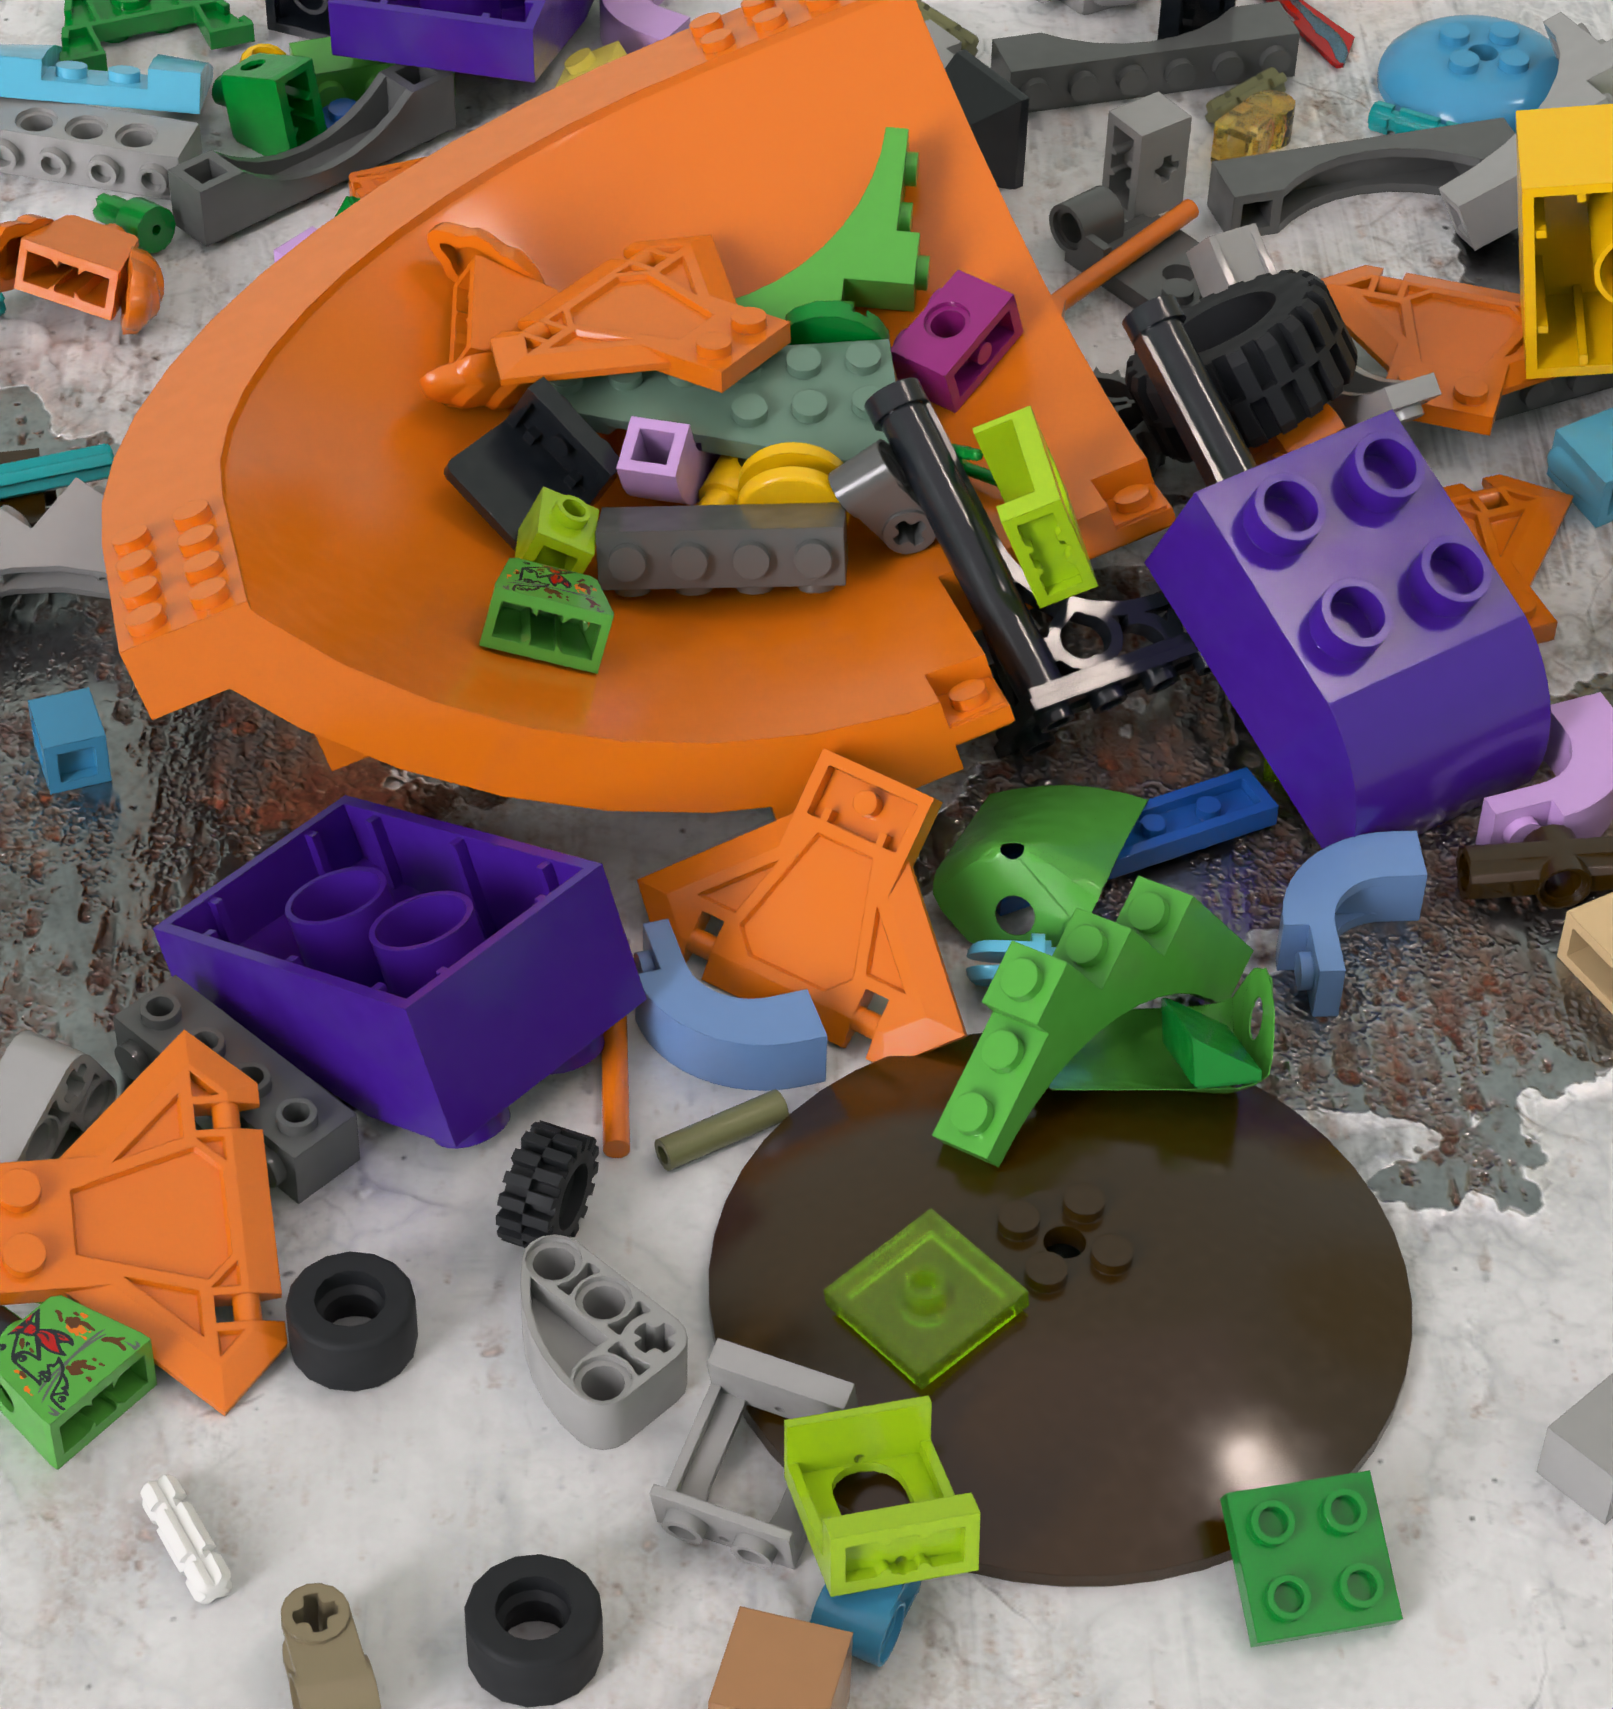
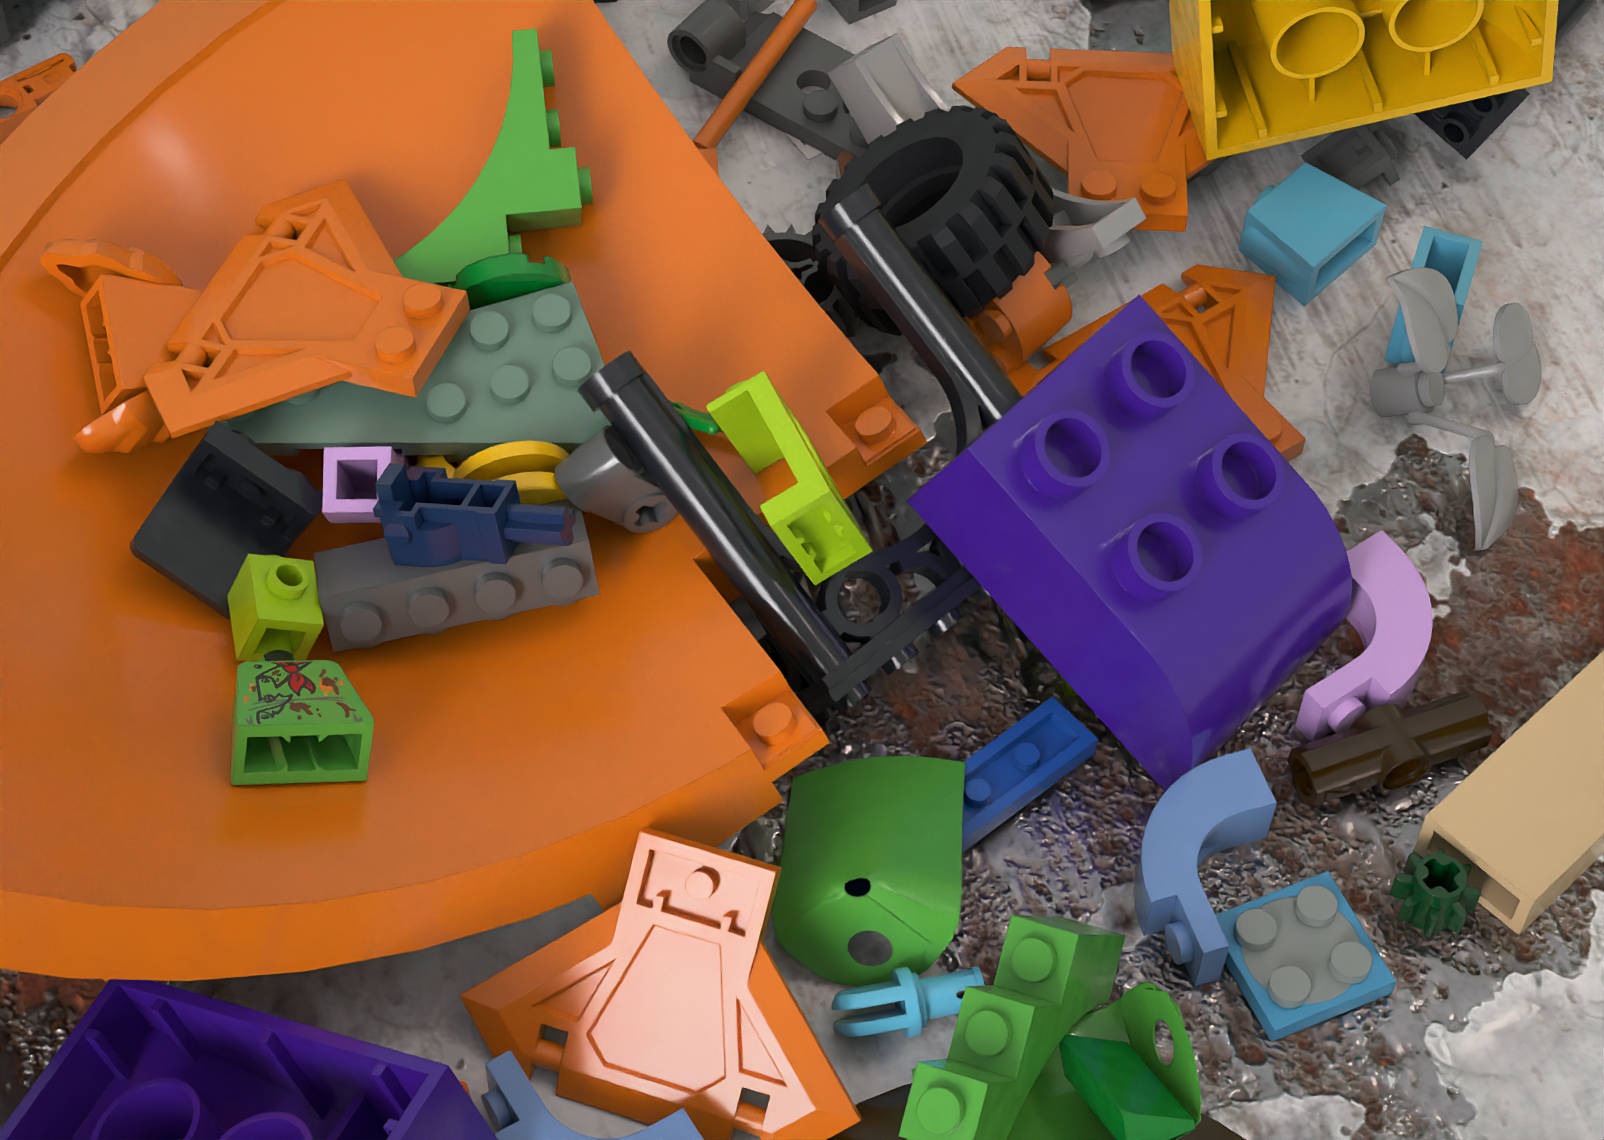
camera: 15 degrees left, 10 degrees up
magenta brick [891,270,1024,413] -> none
none -> dark blue piece [373,463,576,567]
none -> light grey piece [1216,871,1396,1042]
none -> dark green gear [1389,849,1481,937]

